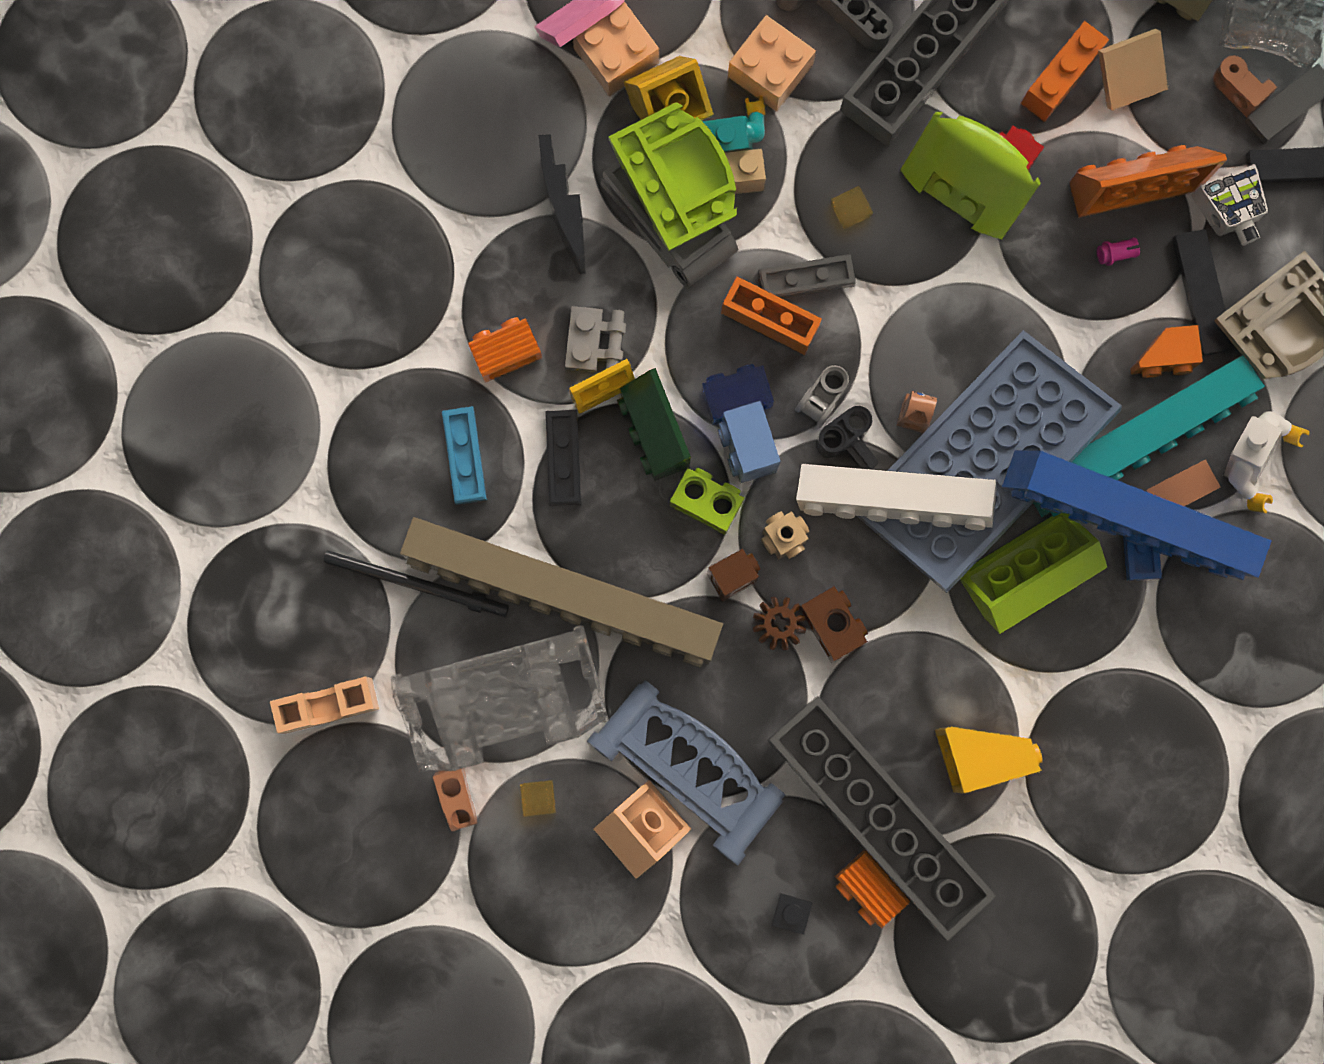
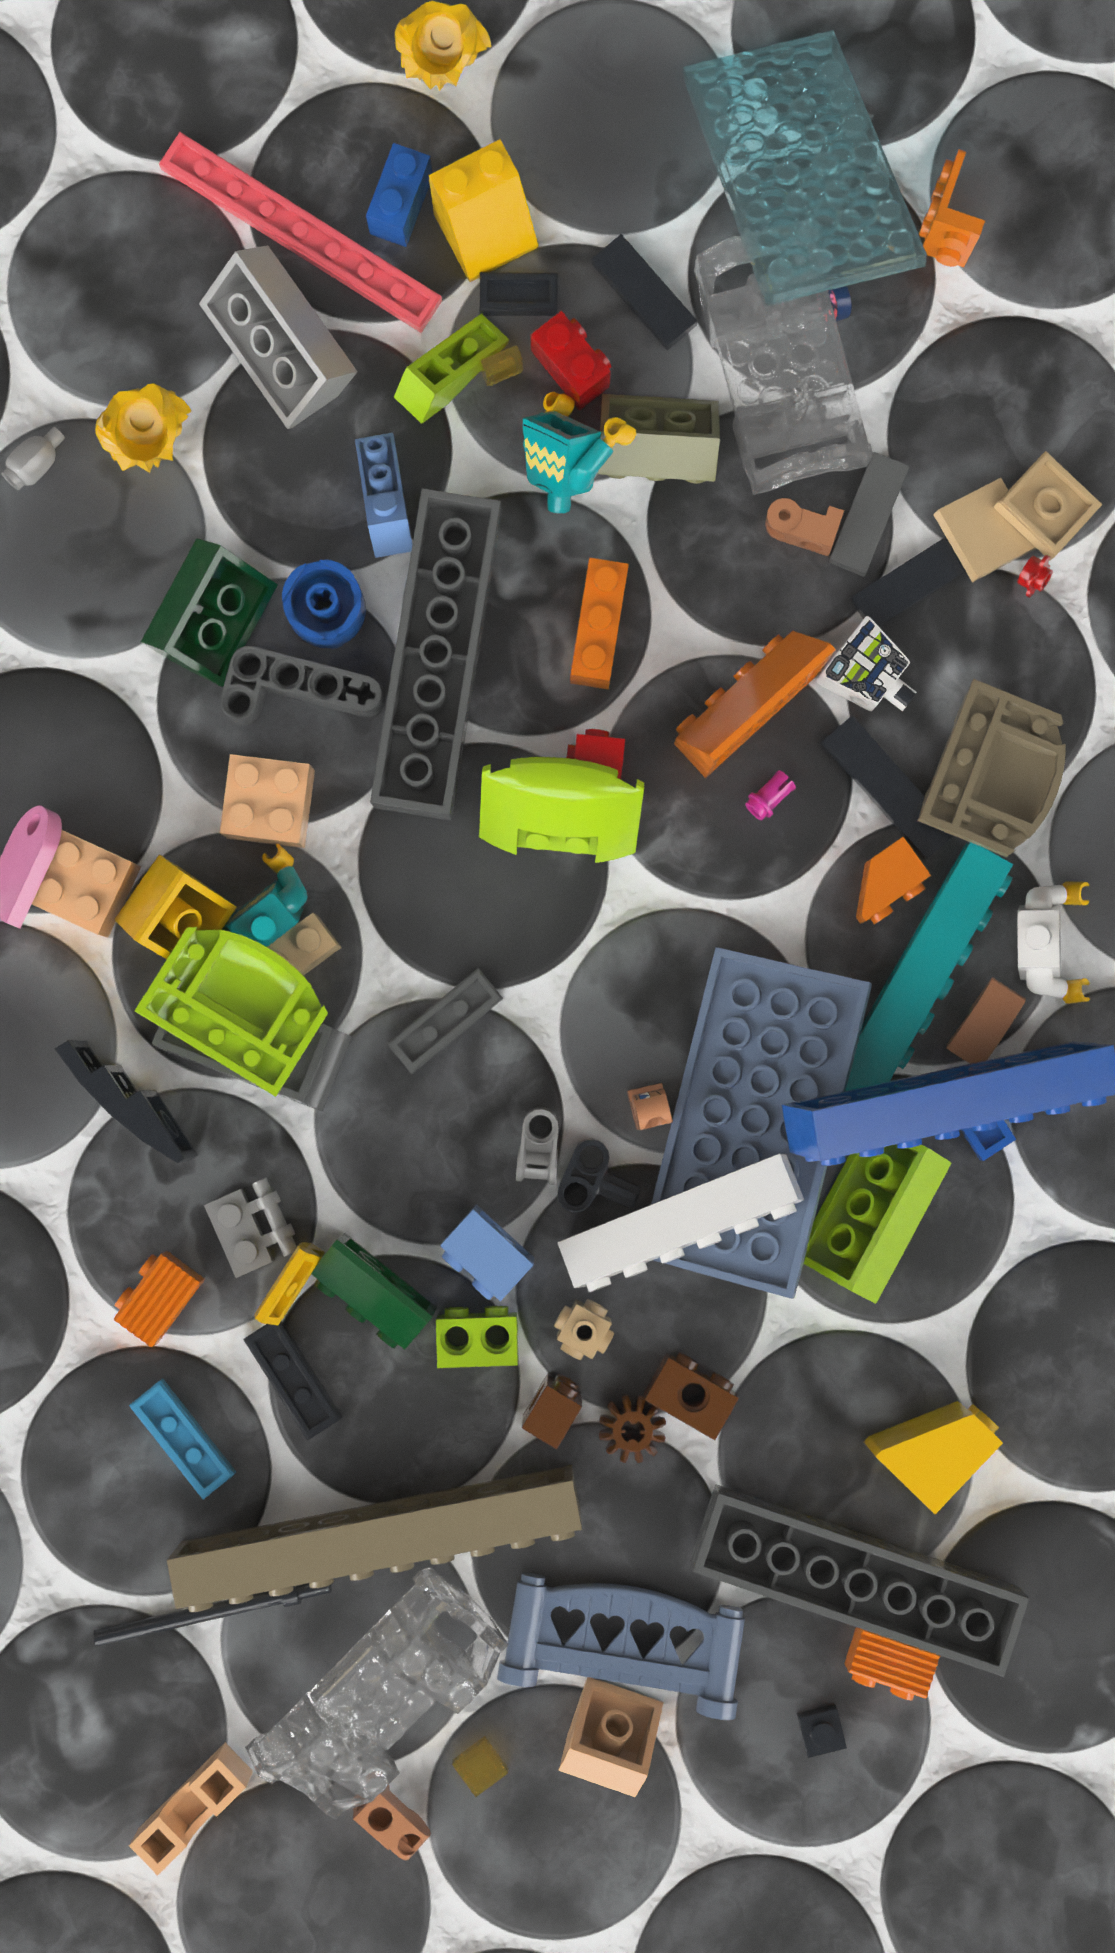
camera: 30 degrees left, 5 degrees up
clear blue brick [701,364,774,425] -> none
orange brick [721,277,822,355] -> none
clear yellow tile [830,186,873,229] -> none
tan tile [1098,29,1168,111] -> none

